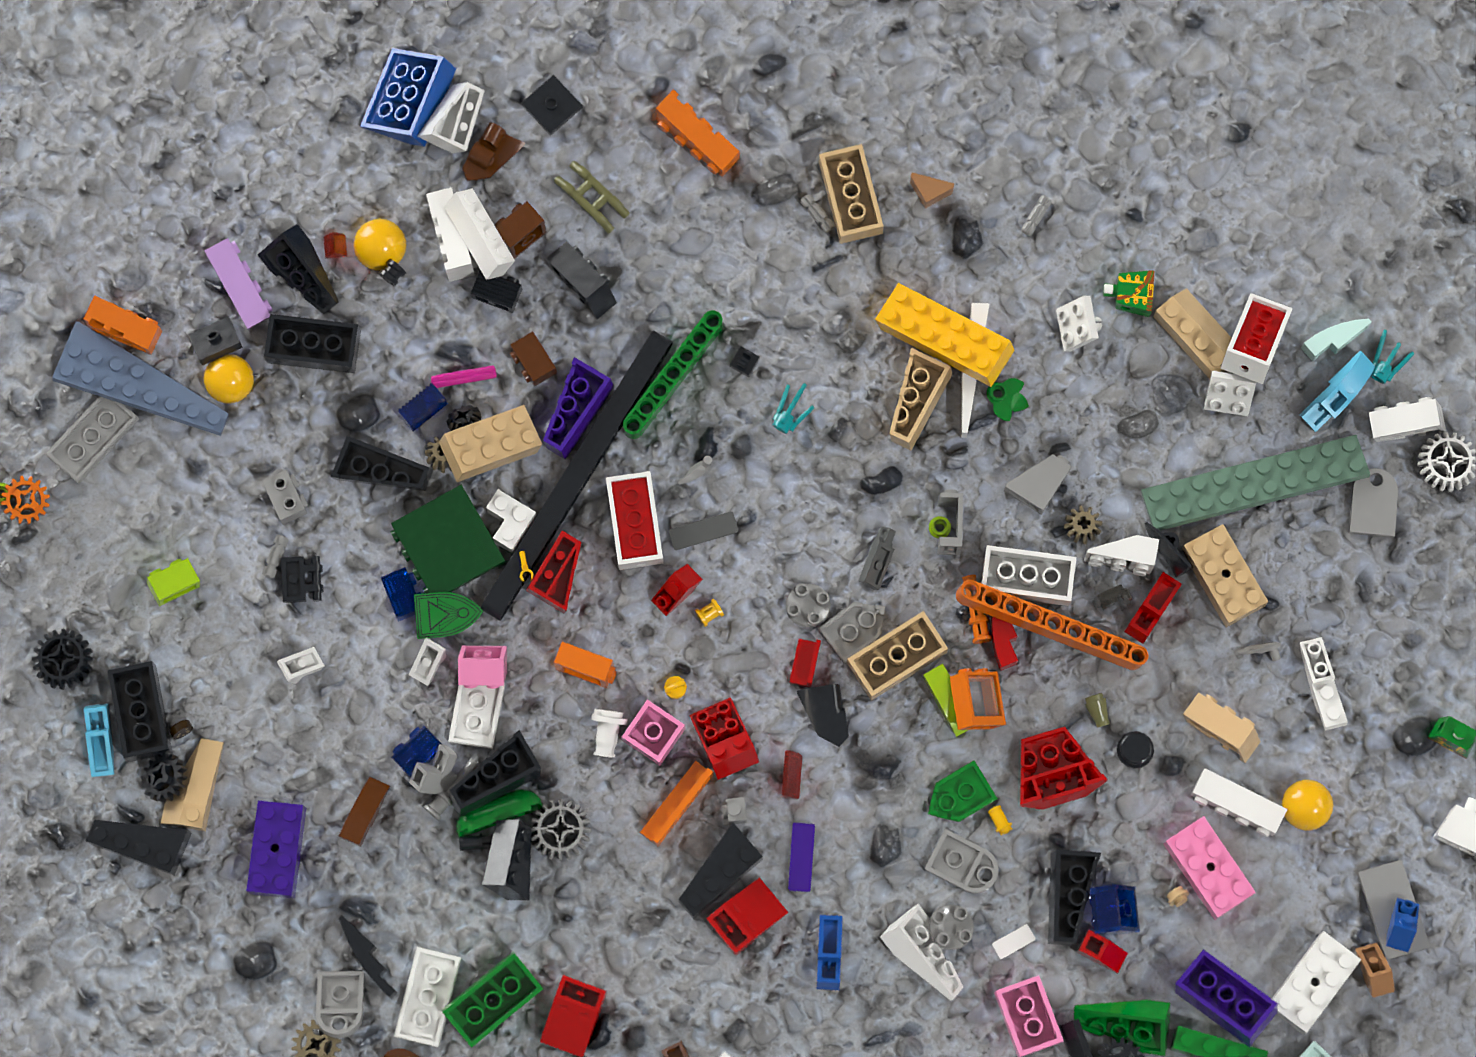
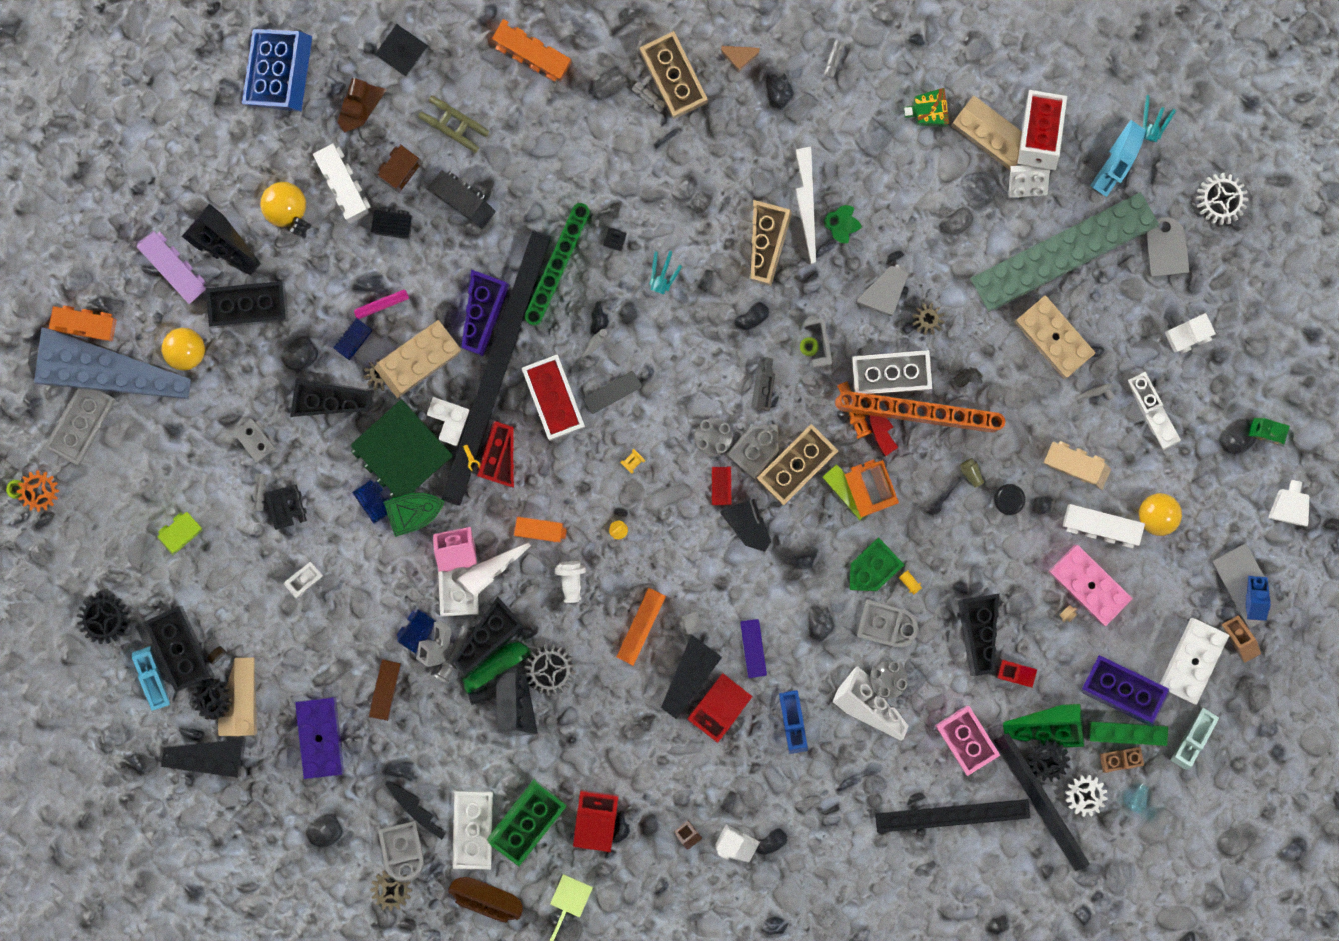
camera: 15 degrees left, 10 degrees up
black plate [188,316,243,366] -> none
clear red slope [324,232,347,259] -> none
white slope [409,638,446,686] -> none
white wedge [417,82,484,153] -> none
white brick [444,188,515,280] -> none
black gear [446,404,482,431] -> none
reddish brown brick [509,331,557,387] -> none
bright pink brick [622,700,685,766] -> none
red slope [651,564,703,616] -> none
red slope [689,697,759,780] -> none
clear red slope [782,750,802,799] -> none
yellow brick [875,283,1015,387] -> none
white sticker [992,924,1036,959] -> none
red wedge [1020,726,1108,810] -> none
white plate [1056,296,1102,352] -> none
white slope [1084,535,1159,576] -> none
clear blue brick [1089,884,1140,936] -> none
red slope [1124,572,1182,644] -> none
black panel [1144,522,1193,578] -> none
light aqua slope [1301,319,1372,361] -> none
white wedge [1369,397,1446,442] -> none
none -> white wedge [457,543,531,597]
none -> white brick [1165,313,1216,354]

